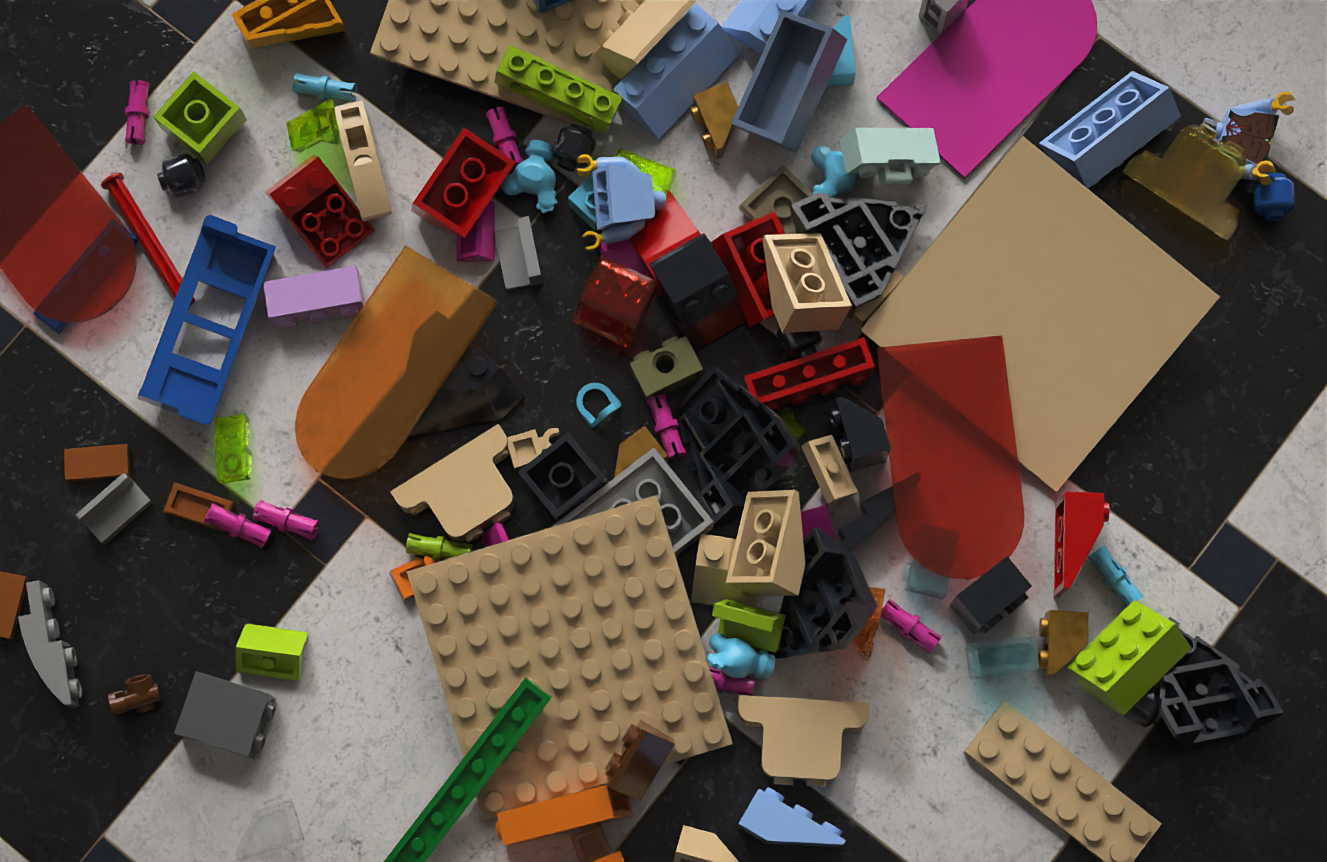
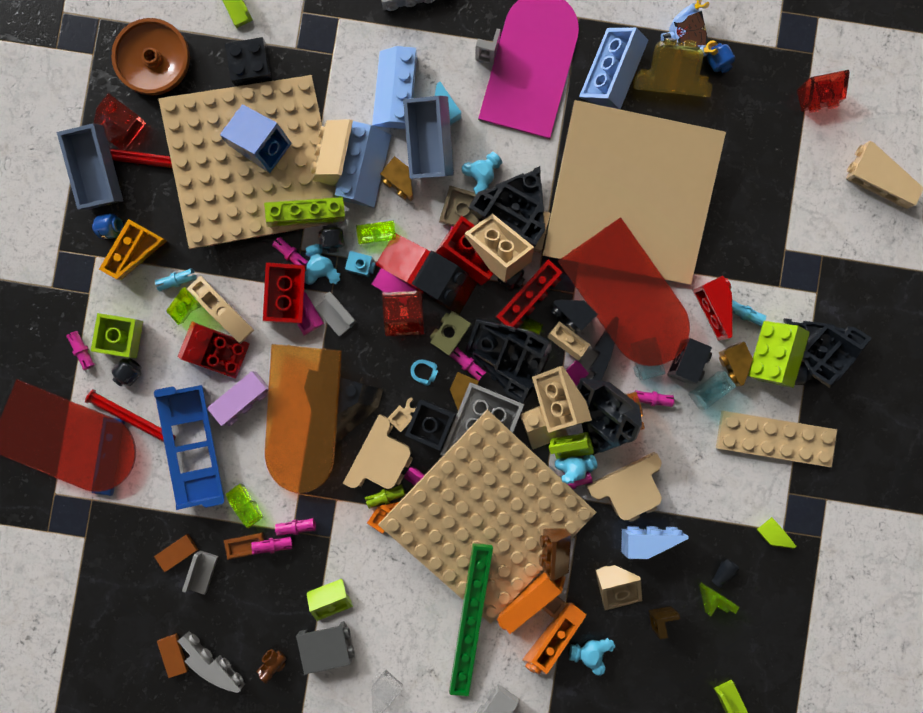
camera: 30 degrees left, 10 degrees up
light blue torso [577,154,666,251] -> none
light aqua piece [839,128,941,185] -> none

